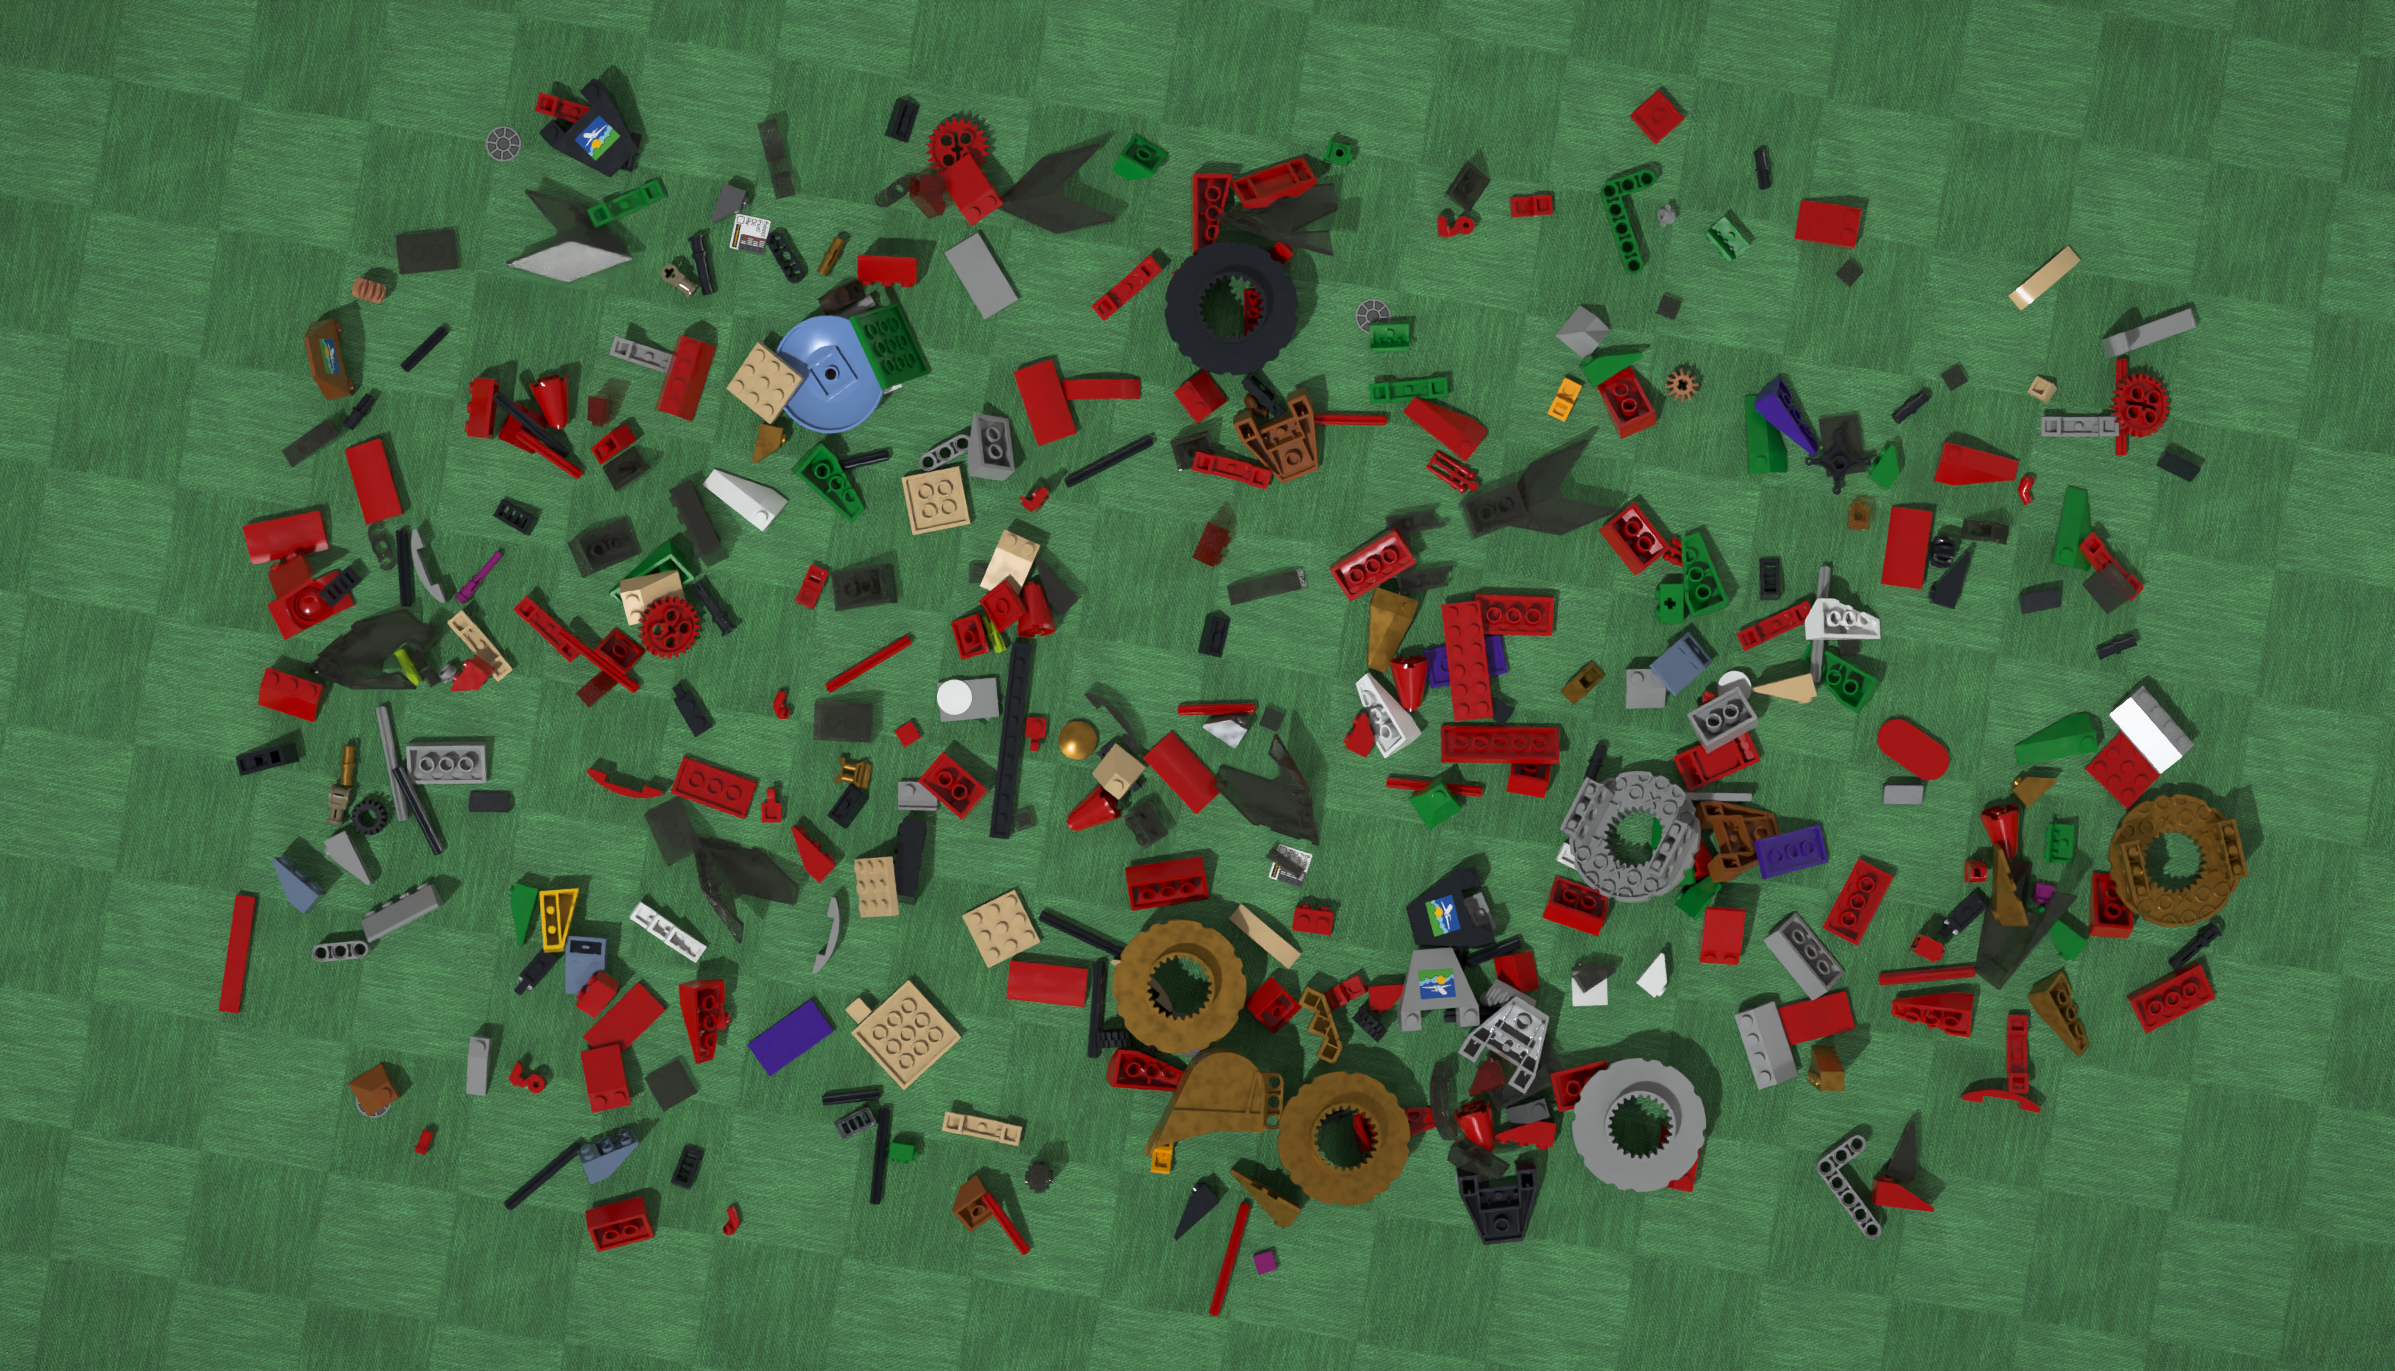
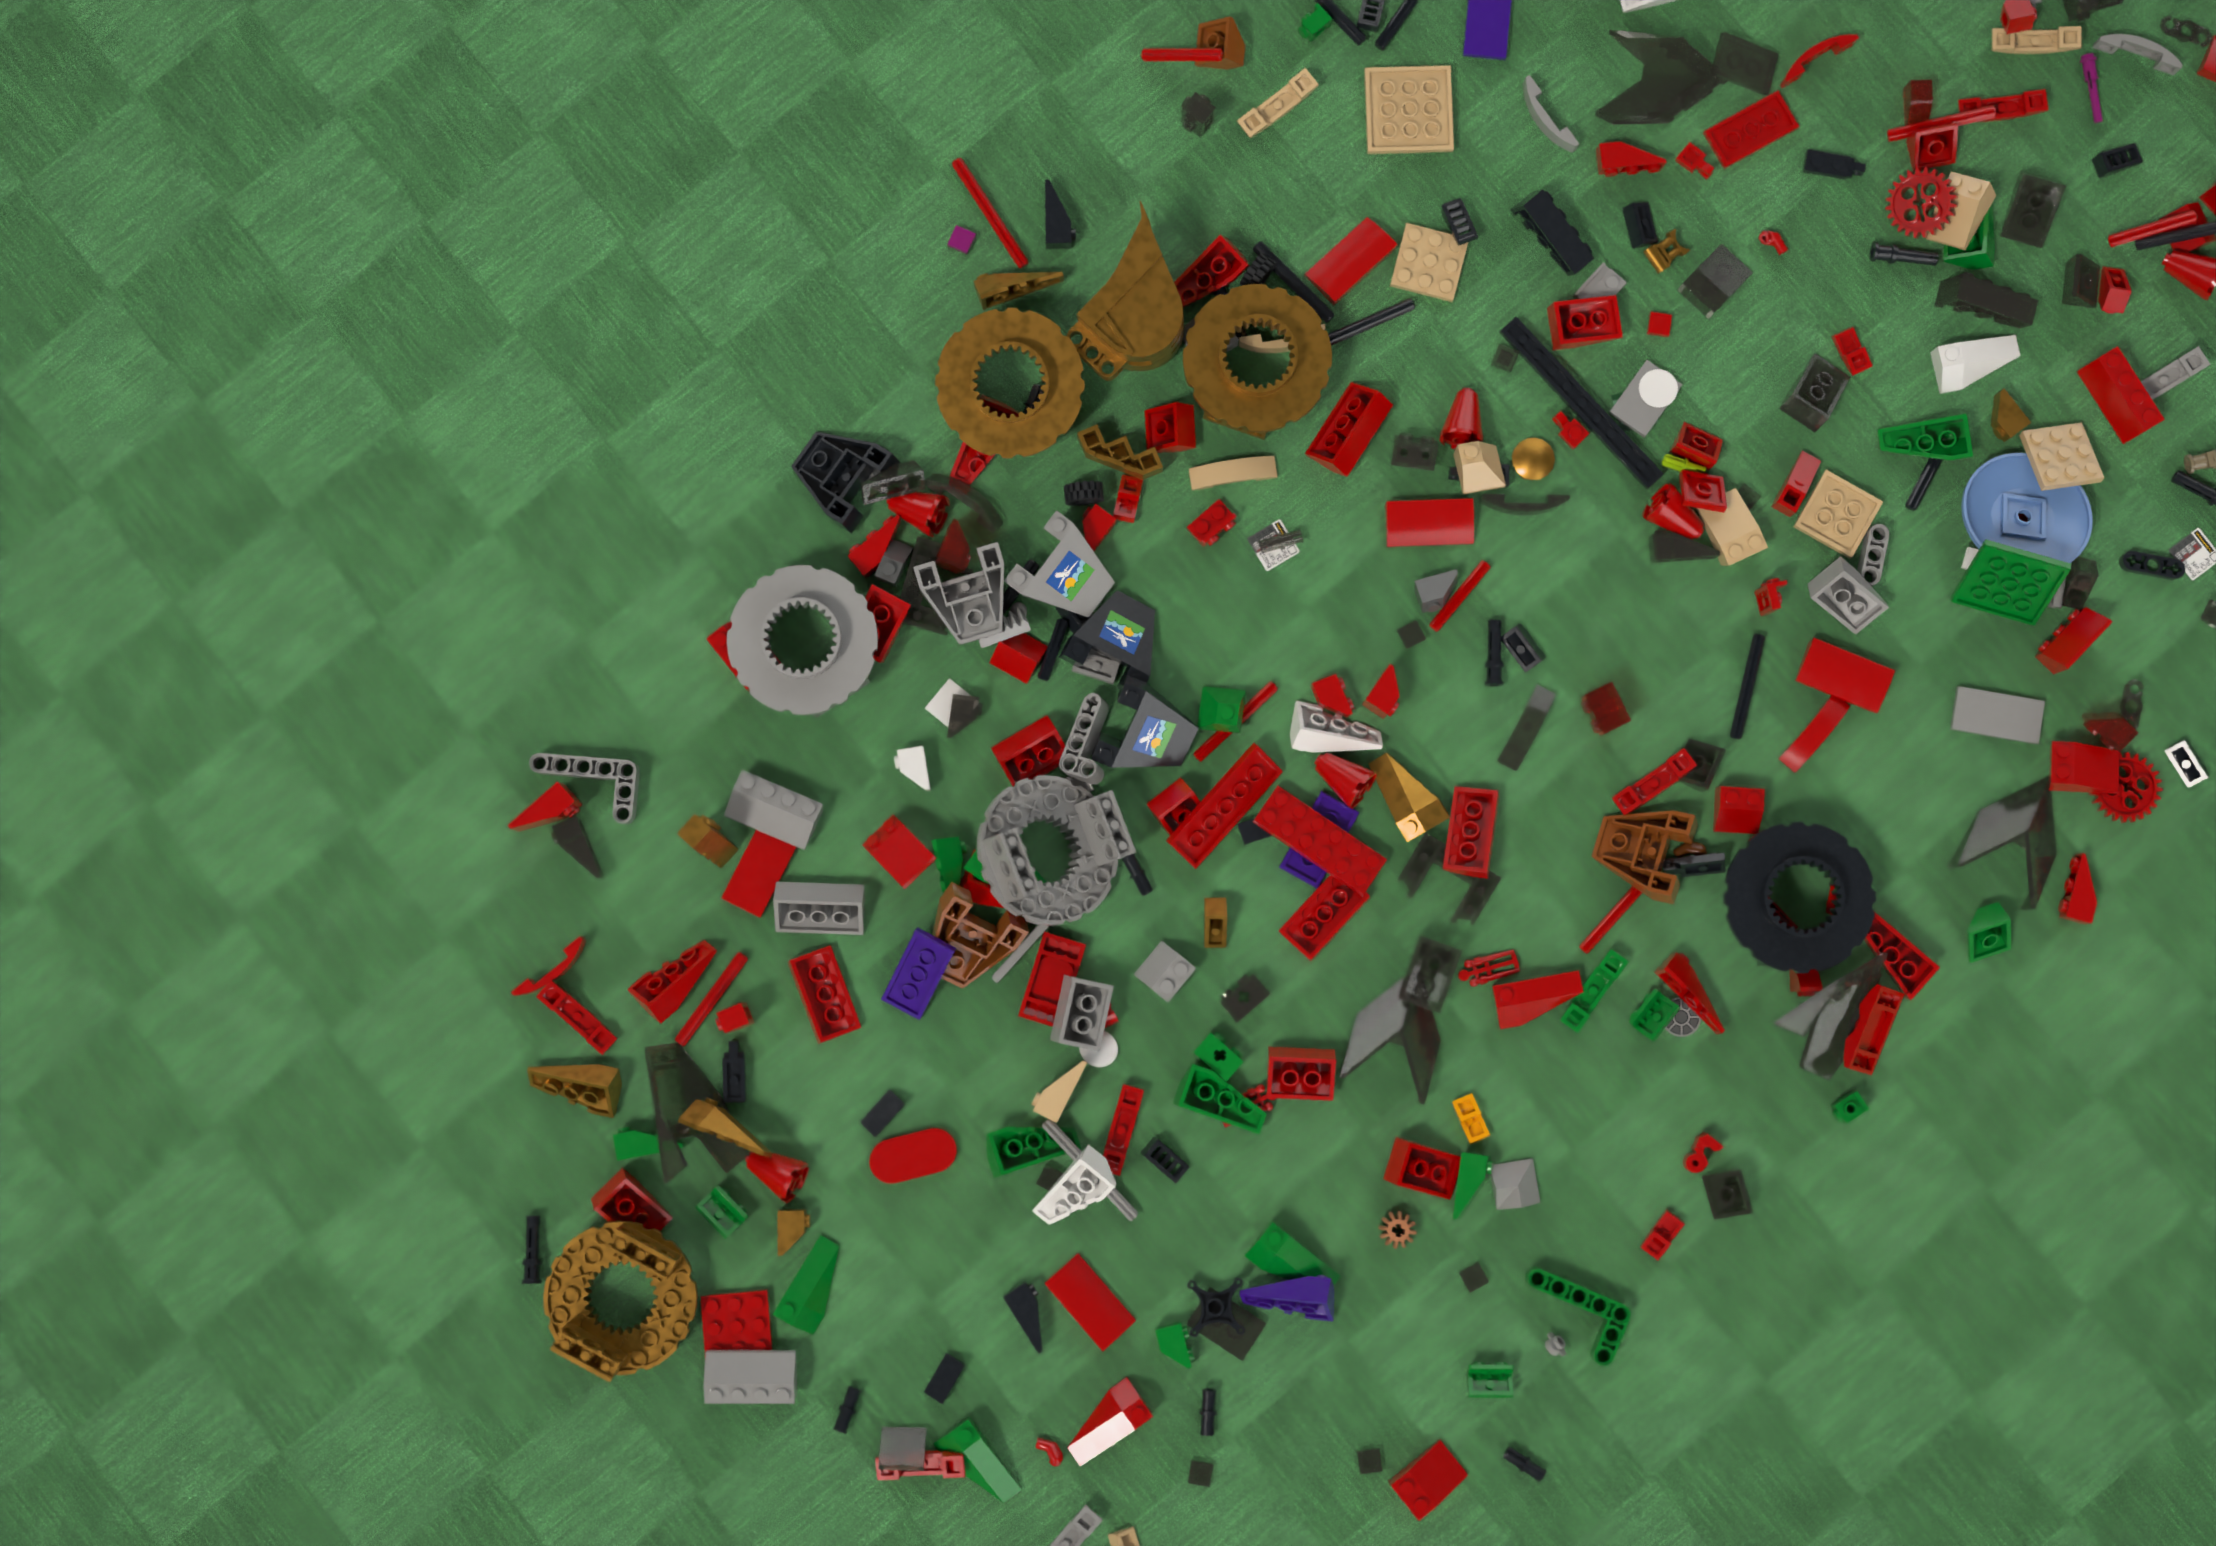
camera: 125 degrees right, 5 degrees down
black axle [396,529,412,607] -> none
clear red slope [587,396,613,427] -> none
pearl gold pin [816,236,846,277] -> none
red axle [825,635,912,693] -> none
tan slope [845,996,873,1024] -> none
tan plate [854,856,899,918] -> none
red slope [1091,255,1163,321] -> none
light orange slope [1150,1143,1173,1174] -> none
clear smoke windscreen [1213,733,1319,846] -> none
red plate [1629,90,1685,145] -> none
sand blue slope [1650,632,1713,696] -> none
clear orange brick [1847,502,1870,530] -> none
black gear [1929,535,1955,568] -> none
clear smoke slope [1961,519,2009,545] -> none
red leg [1964,860,1987,882] -> none
magenta tile [2032,882,2056,906] -> none
red slope [2126,961,2215,1034] -> none
none -> light grey beam [1059,693,1109,784]
none -> black wedge [1091,674,1199,768]
none -> clear smoke brick [1219,974,1270,1023]
none -> red slope [1362,664,1400,719]
none -> black slope [1441,198,1478,246]
none -> black pin [1484,620,1504,687]
none -> red wedge [1654,952,1725,1035]
none -> red slope [1771,451,1821,517]
none -> red slope [2058,853,2097,925]

